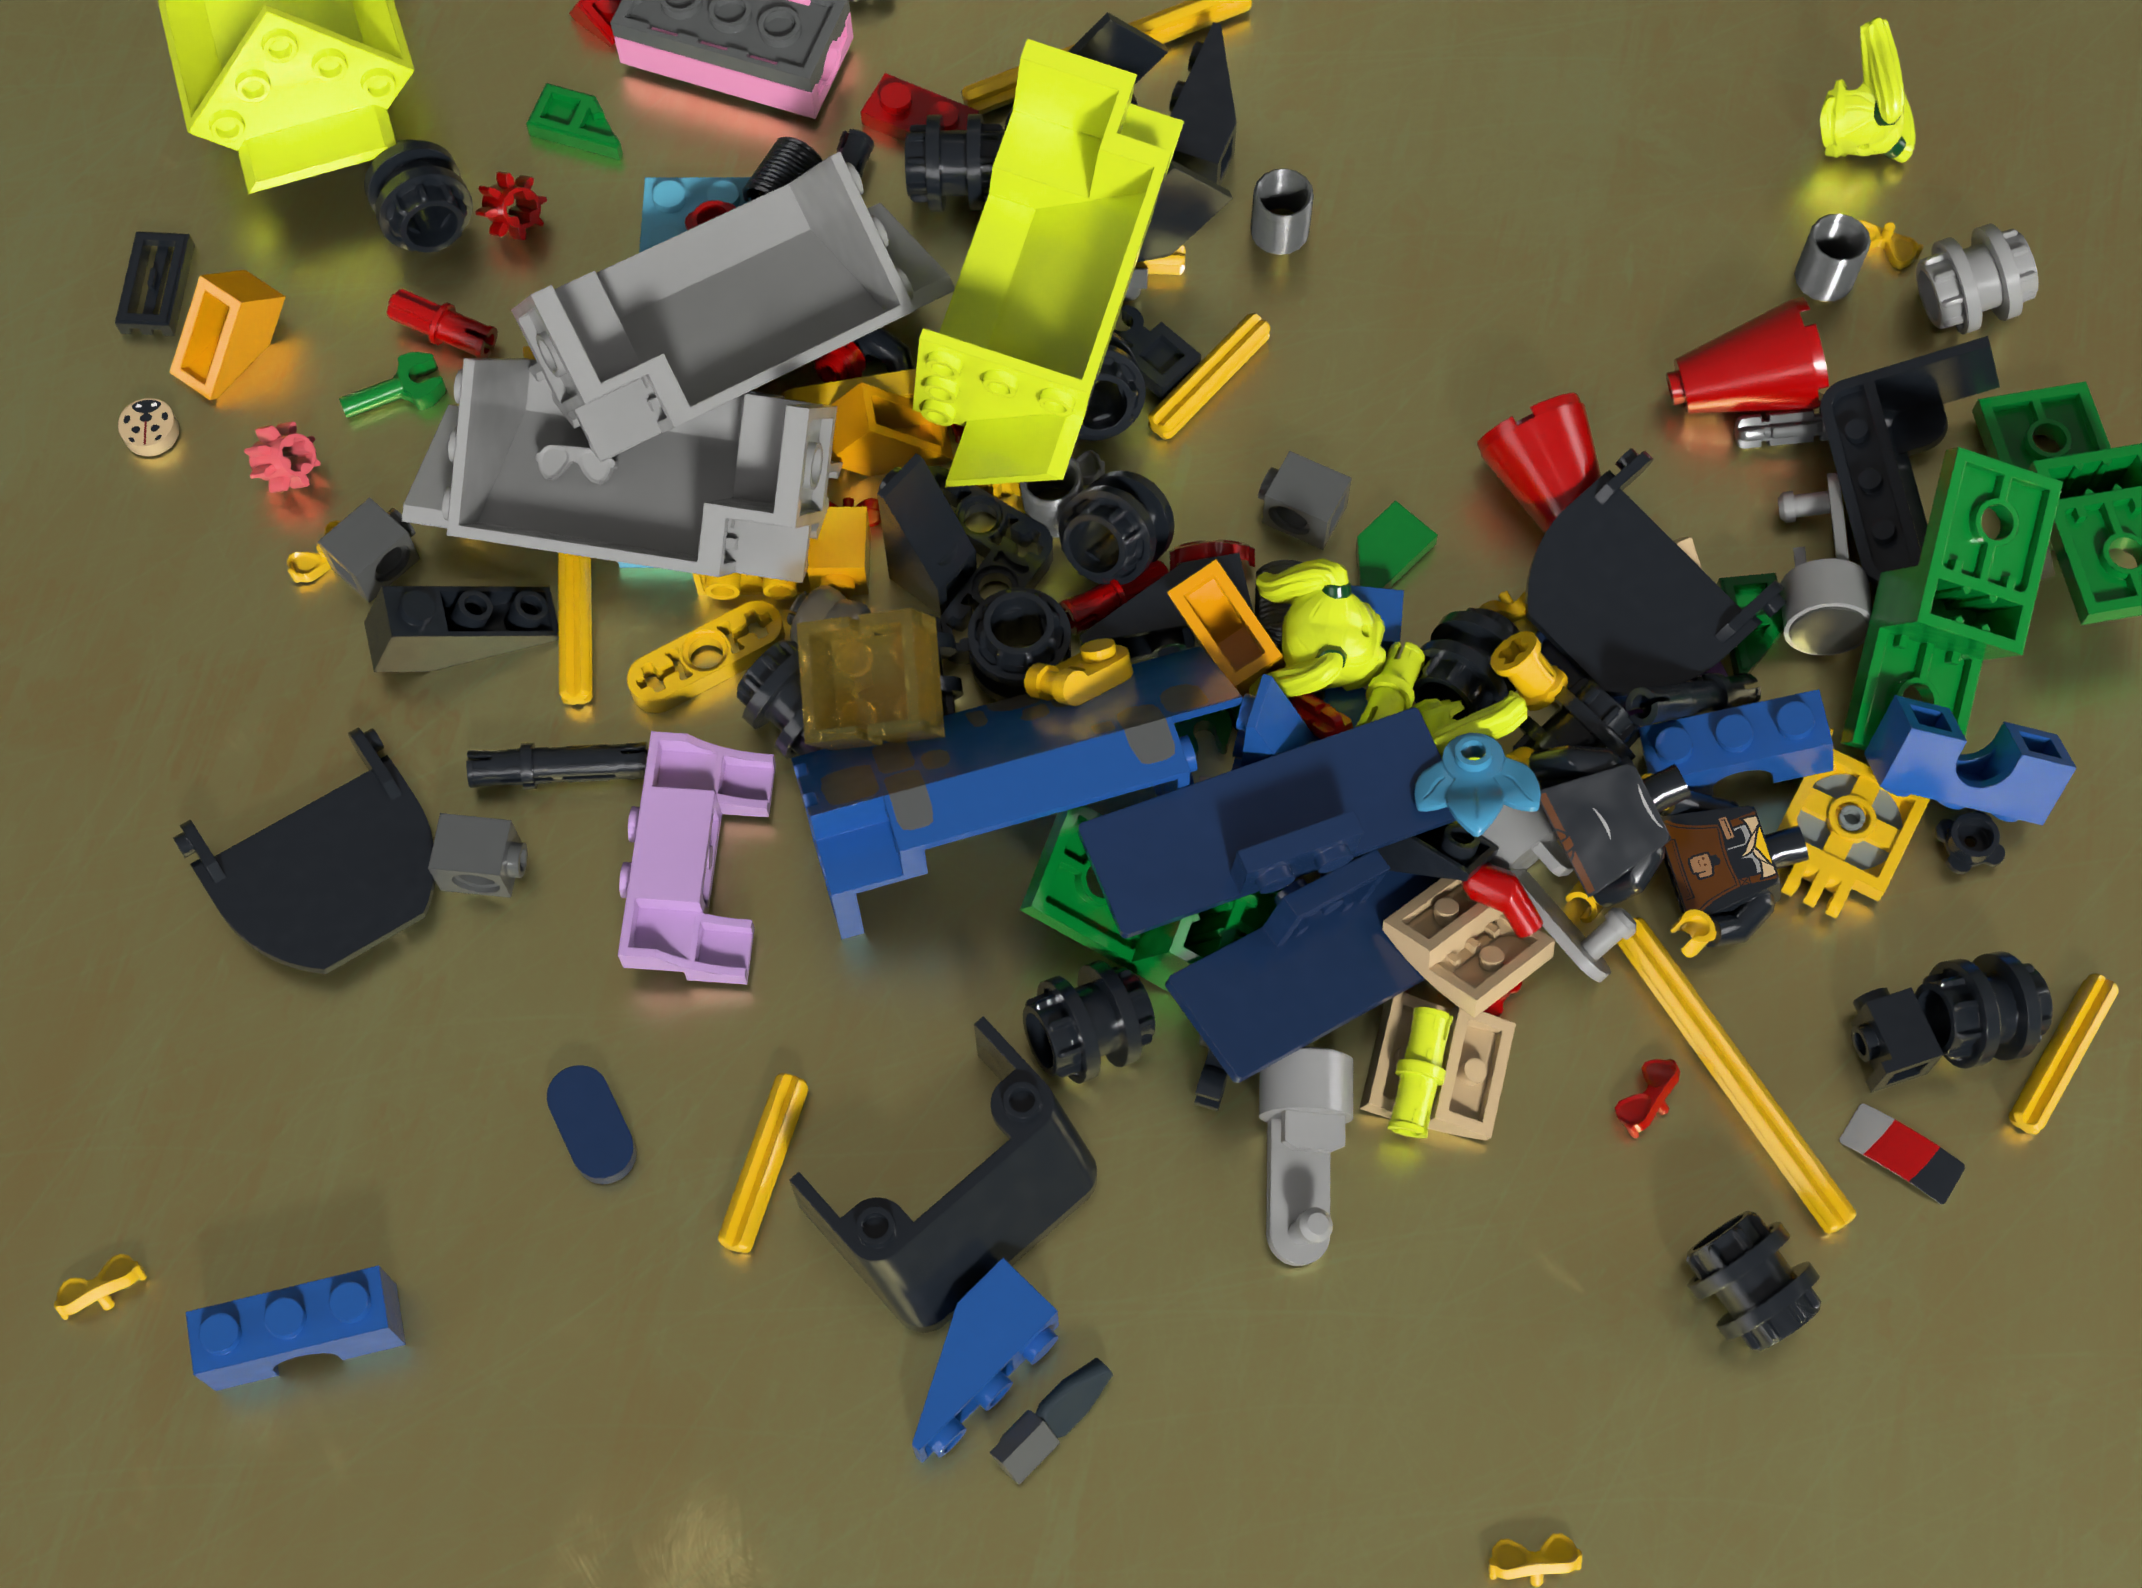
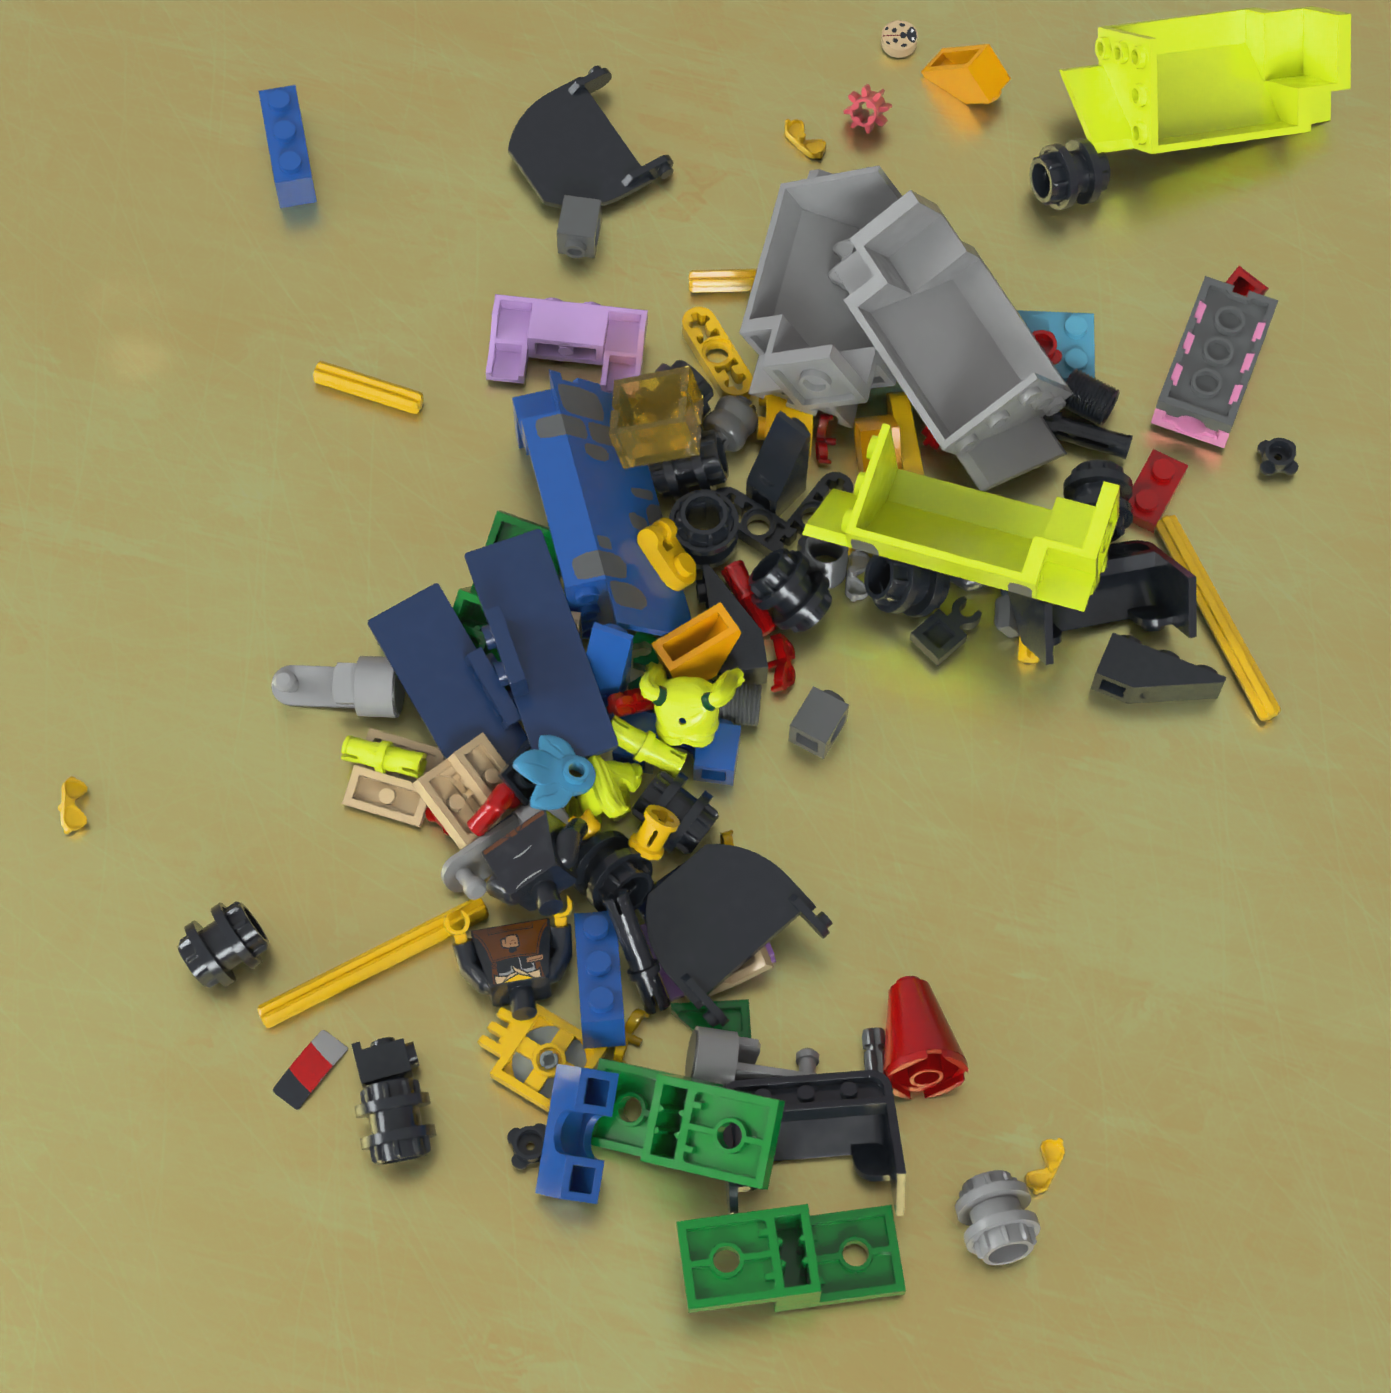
camera: 90 degrees right, 0 degrees up
yellow piece [54,1254,147,1320] -> none
black tile [115,231,195,336] -> none
dark grey brick [318,497,420,603] -> none
green bar [339,352,447,418] -> none
black slope [364,586,559,672] -> none
red axle [387,289,498,358] -> none
black pin [466,742,648,790] -> none
red gear [475,171,547,241] -> none
green tile [526,83,623,160] -> none
dark blue tile [547,1065,637,1184] -> none
black windscreen [789,1016,1097,1333] -> none
black arm [852,327,914,373] -> none
blue slope [912,1258,1059,1463] -> none
piece [989,1358,1113,1485] -> none
black piece [1023,960,1156,1083] -> none
yellow axle [1148,313,1271,440] -> none
dark grey piece [1250,168,1314,255] -> none
green tile [1356,500,1438,589] -> none
red cone [1477,392,1601,534] -> none
red piece [1615,1059,1681,1138] -> none
dark grey piece [1794,213,1871,302] -> none
neon yellow hair [1820,17,1916,163] -> none
yellow axle [2009,973,2119,1135] -> none

